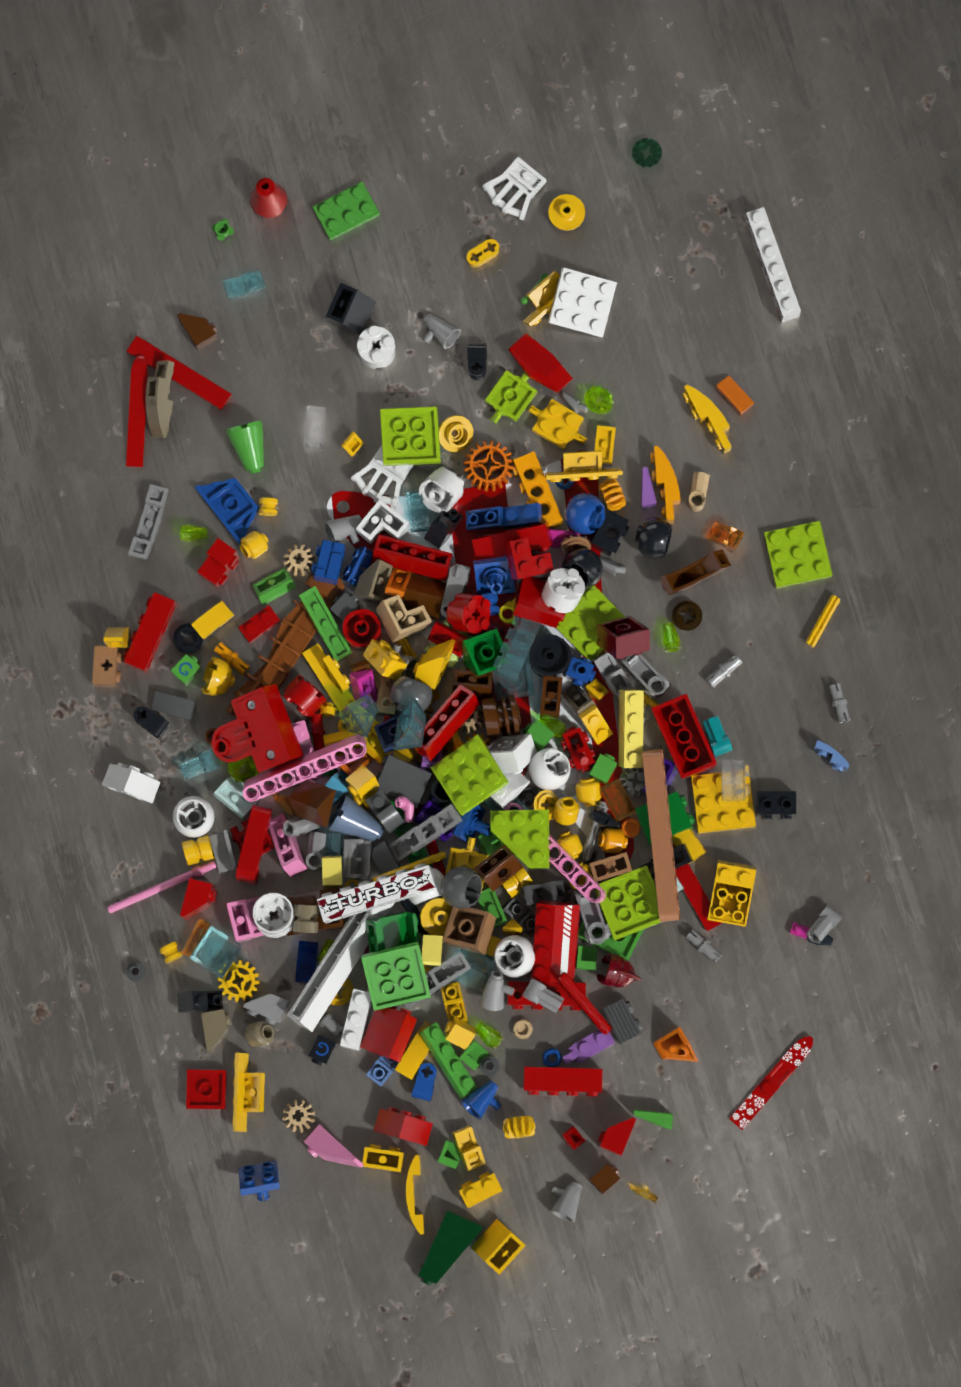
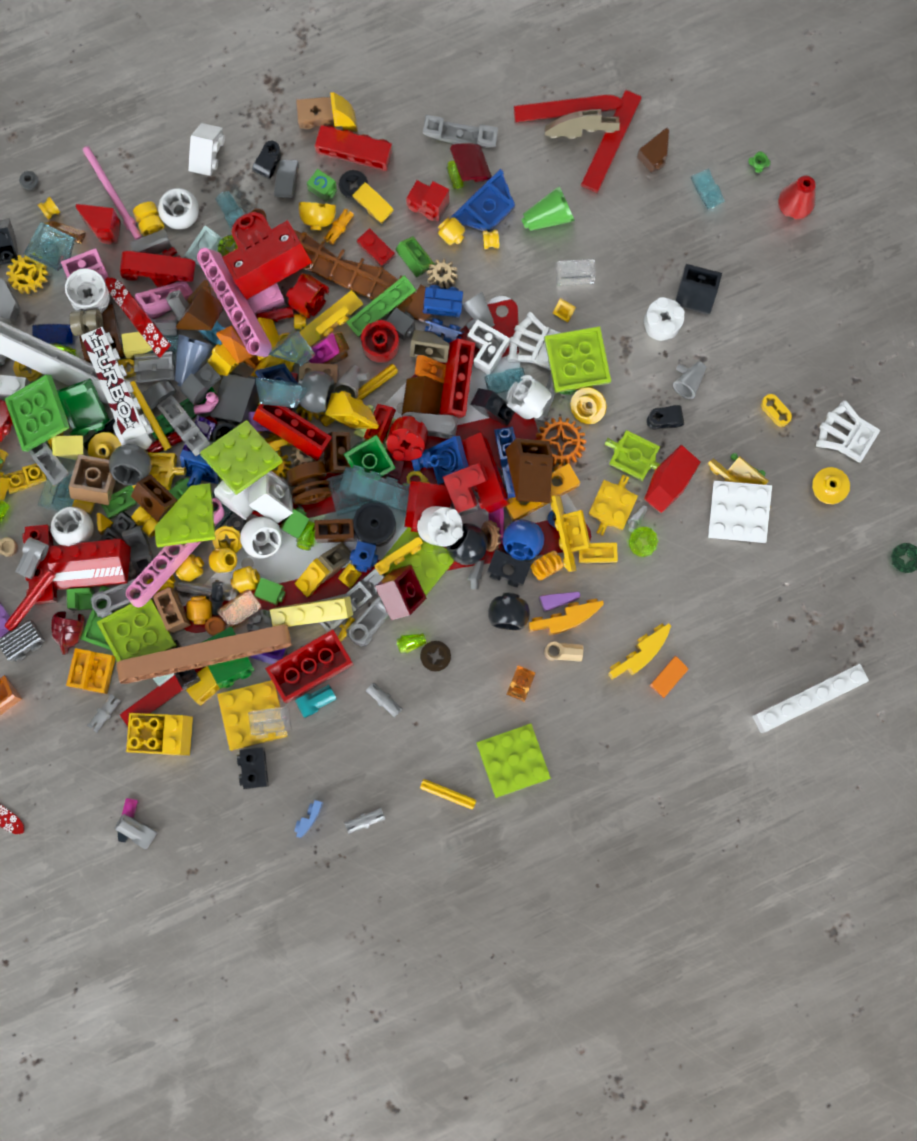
camera: 75 degrees right, 0 degrees up
bright green plate [313,182,380,241] -> none
yellow brick [363,639,408,680] -> none
tan brick [376,595,432,643] -> none
light grey piece [479,971,515,1011] -> none
red brick [560,726,597,773] -> none
reddish brown arch [659,549,731,595] -> none
none -> light orange slope [66,648,116,694]
none -> red piece [105,277,171,358]
none -> orange slope [216,325,254,364]
none -> yellow hinge [374,537,423,576]
none -> dark red slope [450,143,492,182]
none -> reddish brown slope [505,438,553,503]

